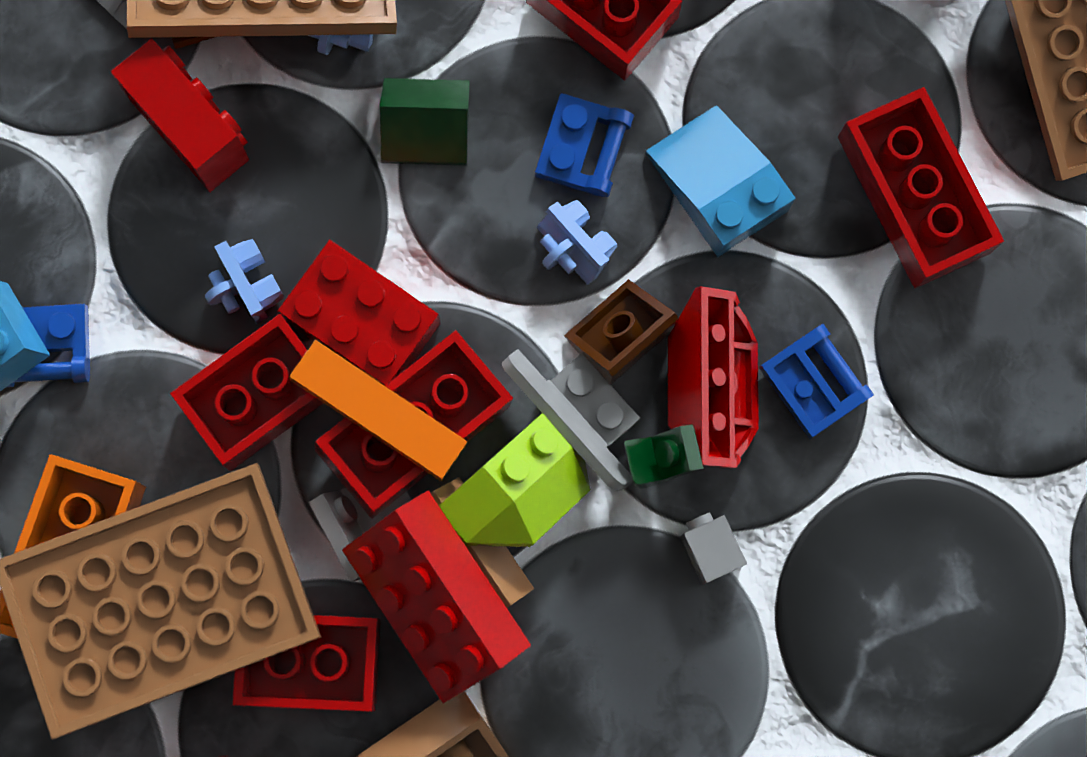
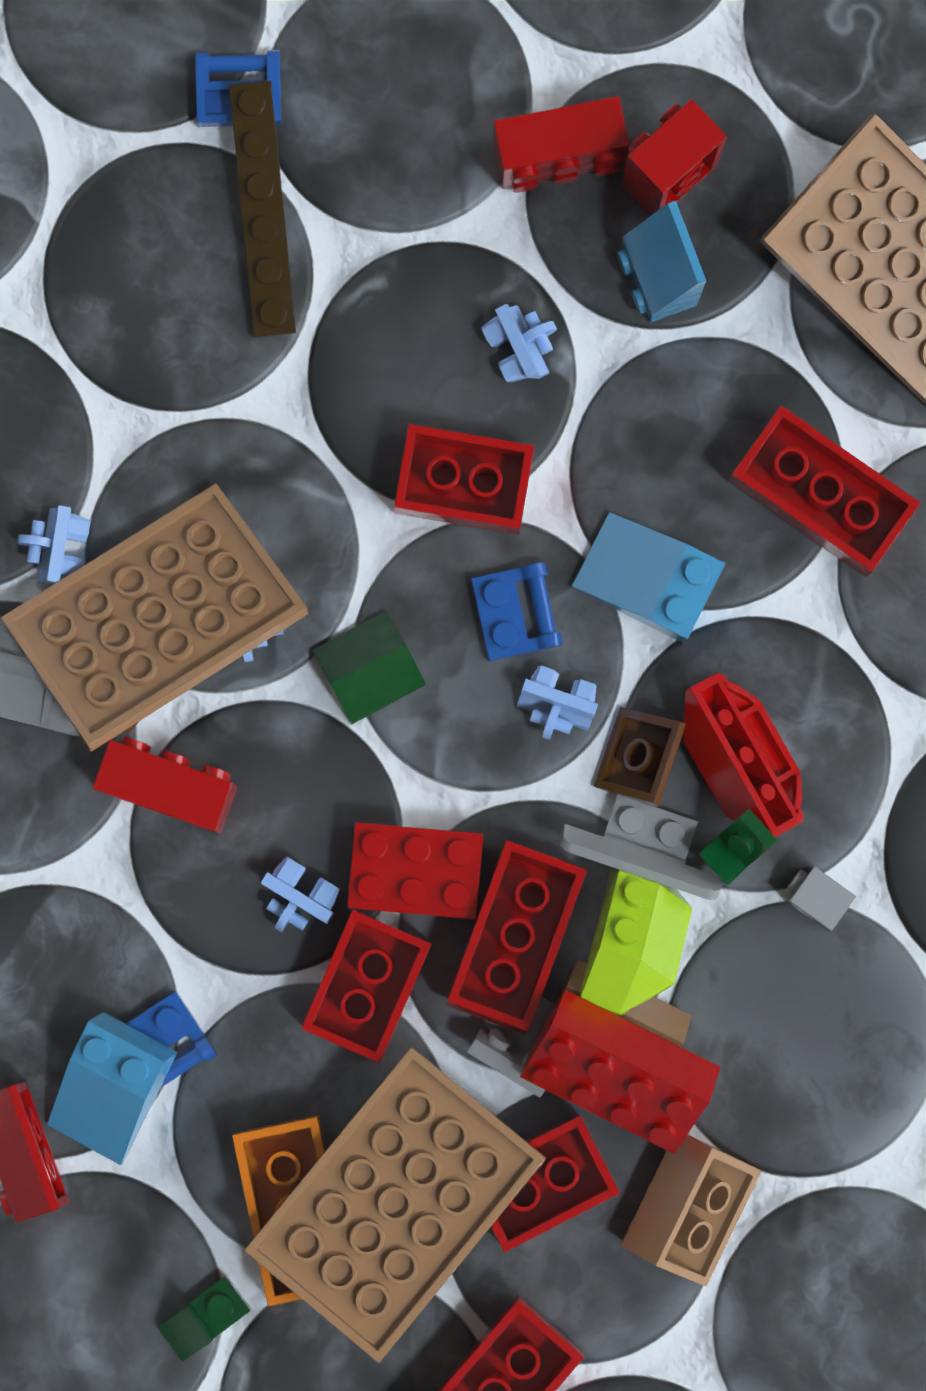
camera: 25 degrees left, 5 degrees up
orange tile [289,340,468,481] -> none
blue plate [759,324,874,439] -> none

